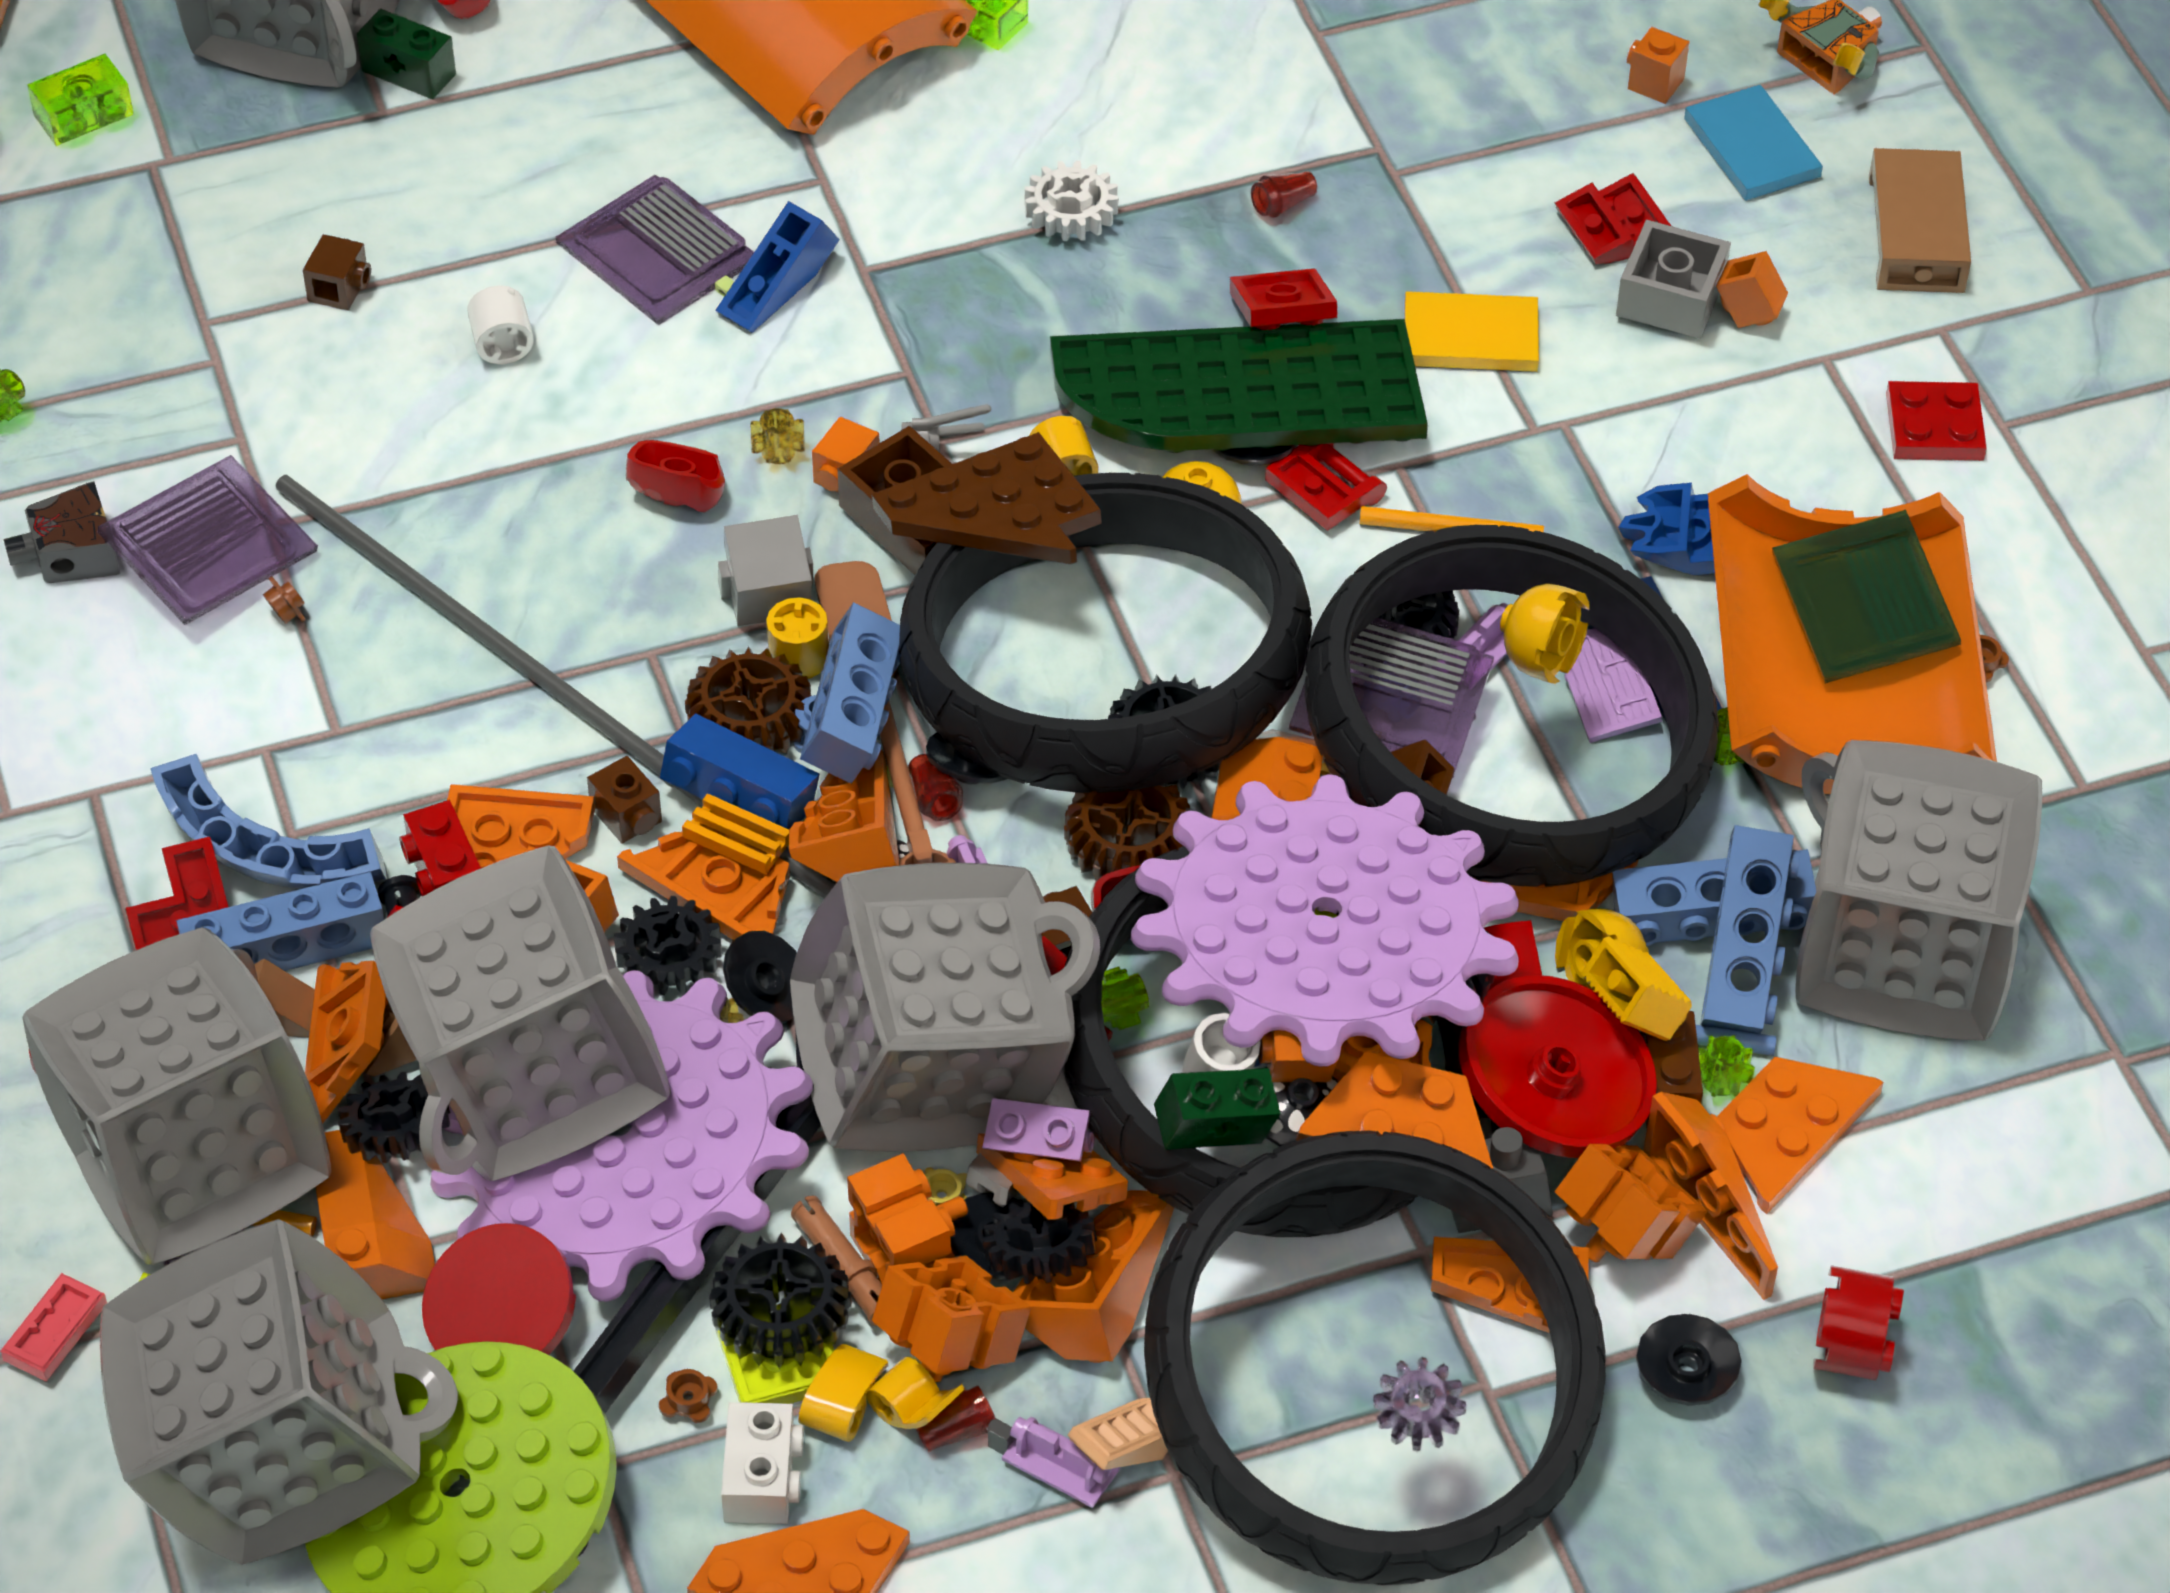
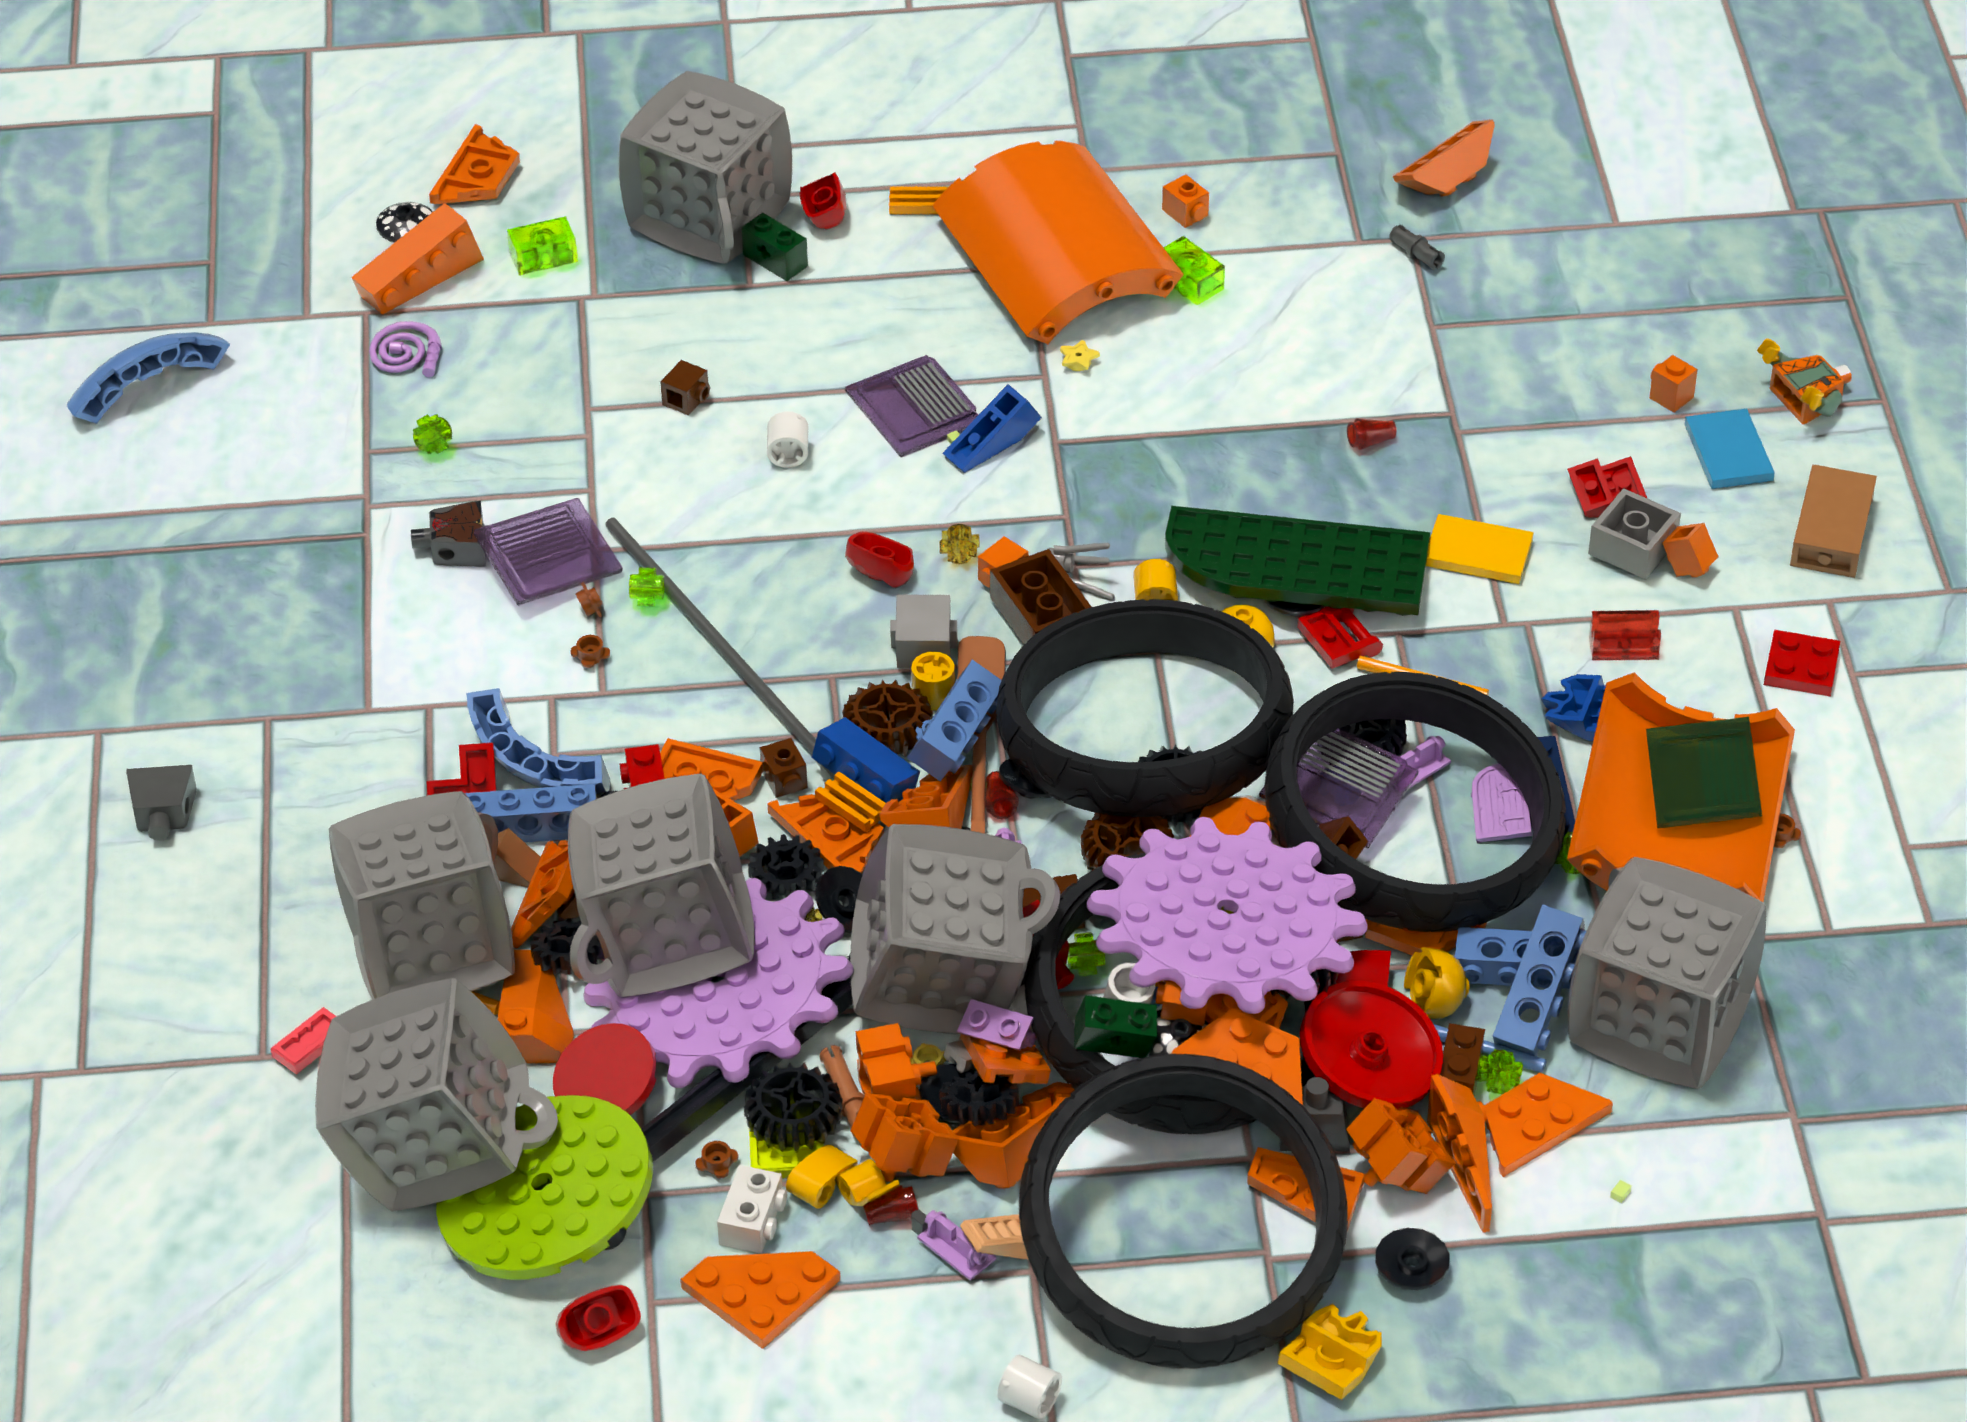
camera: 15 degrees right, 5 degrees down
reddish brown wing [871,432,1102,564] -> none
white gear [1025,160,1119,241] -> none
red plate [1230,268,1338,330] -> none
clear purple gear [1373,1356,1466,1452] -> none
yellow cylinder [1500,584,1589,684] -> none
yellow brick [1582,936,1692,1041] -> none
red brick [1813,1265,1904,1381] -> none
none -> dark orange plate [570,635,610,668]
none -> clear neon green gear [629,567,665,607]
none -> light yellow plate [1060,340,1100,371]
none -> yellow plate [1277,1303,1382,1400]
none -> clear red hinge [1589,610,1661,660]
none -> yellowish green piece [1610,1180,1631,1203]

